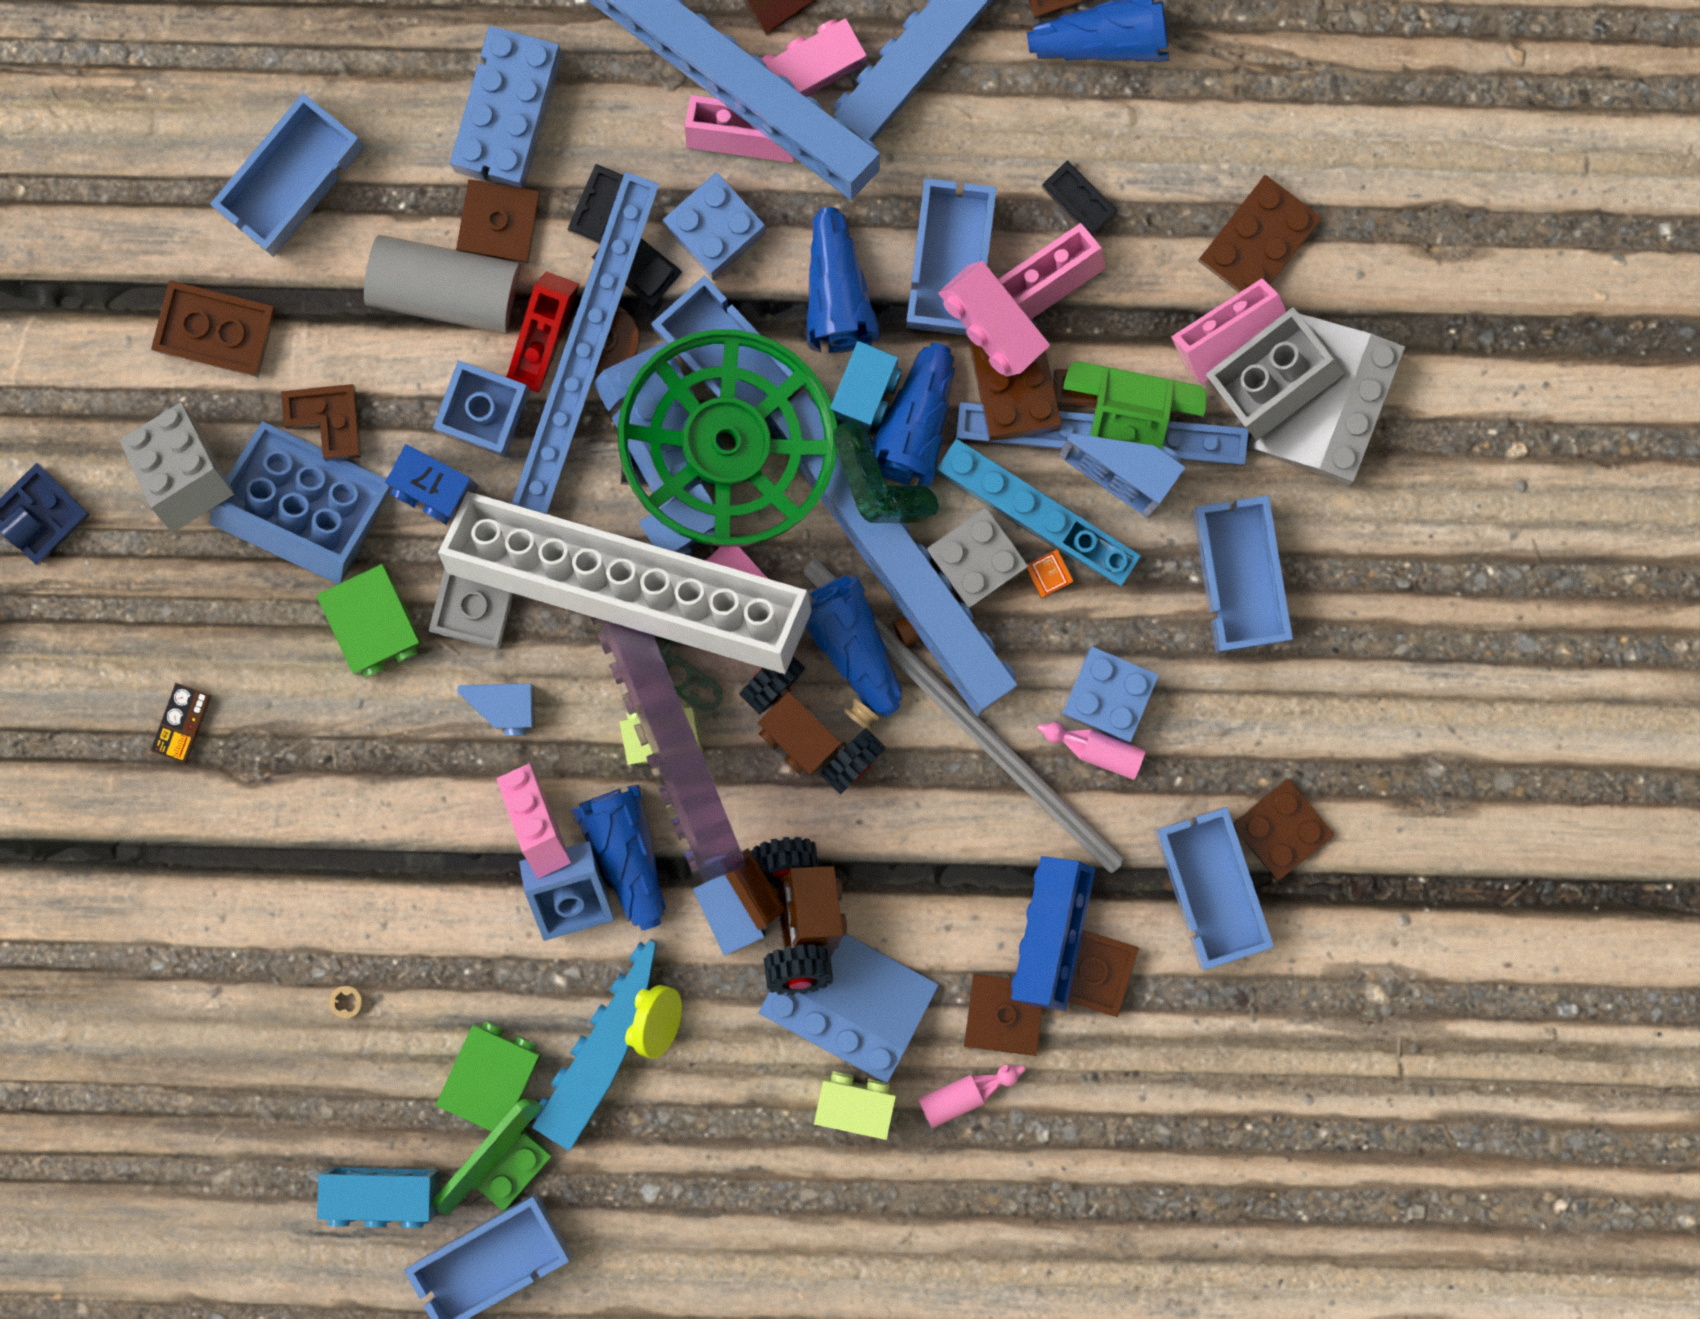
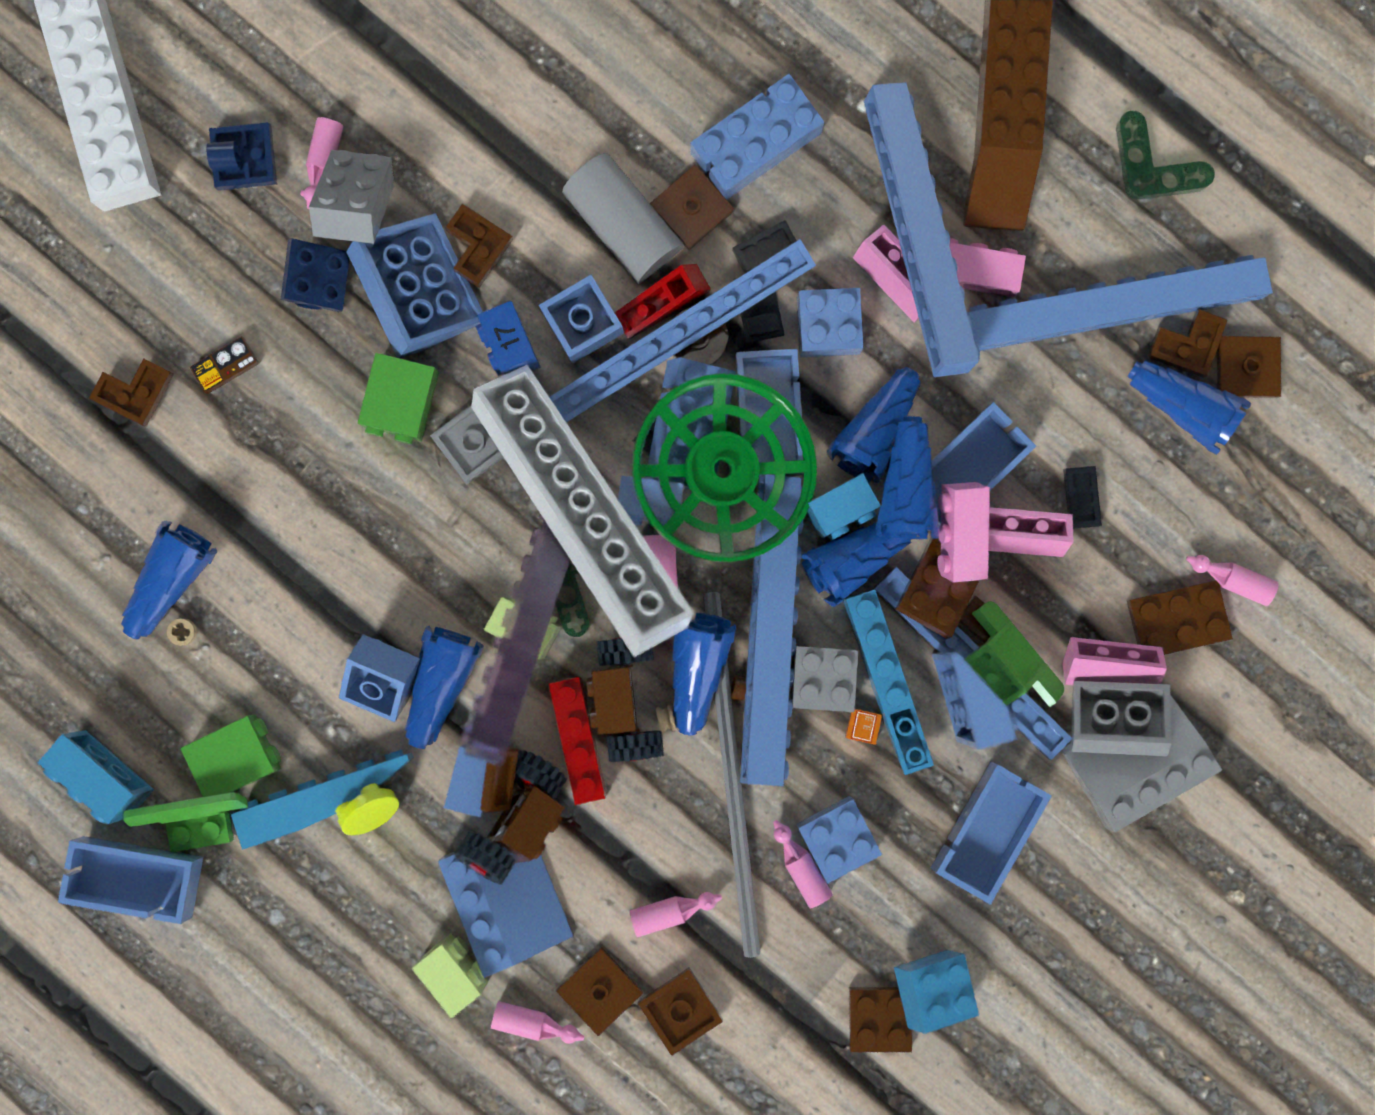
camera: 35 degrees right, 0 degrees up
reddish brown plate [151,280,276,378] -> none
medium blue piece [210,93,365,257] -> none
medium blue slope [458,683,535,736] -> none
bright pink brick [496,763,571,879] -> none
clear green beam [833,418,939,523] -> none
blue brick [1011,856,1096,1012] -> none
medium blue piece [1154,807,1274,970] -> none
none -> reddish brown plate [89,358,174,427]
none -> blue cone [121,521,217,639]
none -> dark blue plate [280,238,349,312]
none -> bright pink wheel [301,117,343,209]
none -> red brick [549,676,607,805]
none -> bright pink wheel [630,892,722,938]
none -> blue cone [876,416,940,539]
none -> dark azure brick [894,950,979,1034]
none -> bright pink wheel [1186,555,1279,606]

